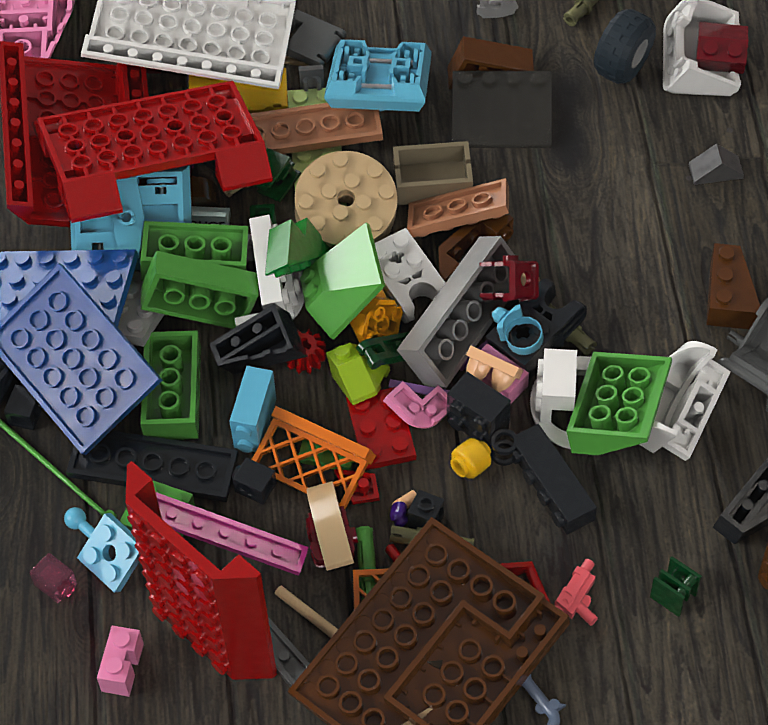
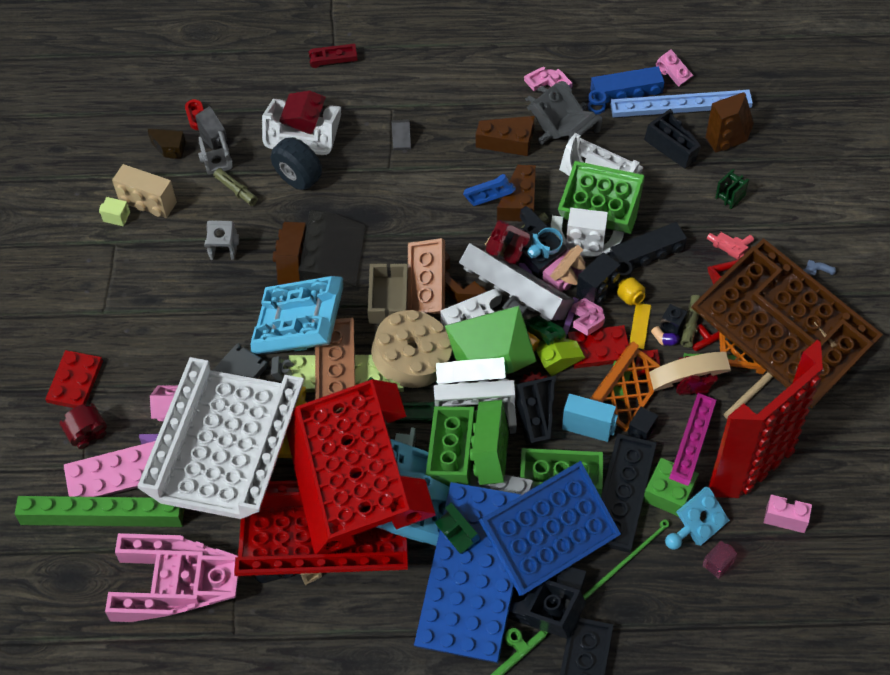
camera: 85 degrees left, 0 degrees up
none -> dark green panel [435,502,480,554]
none -> blue plate [463,174,516,206]
none -> reddish brown wedge [497,164,536,221]
none -> dark grey bush [502,295,528,315]
none -> yellow piece [629,303,651,349]

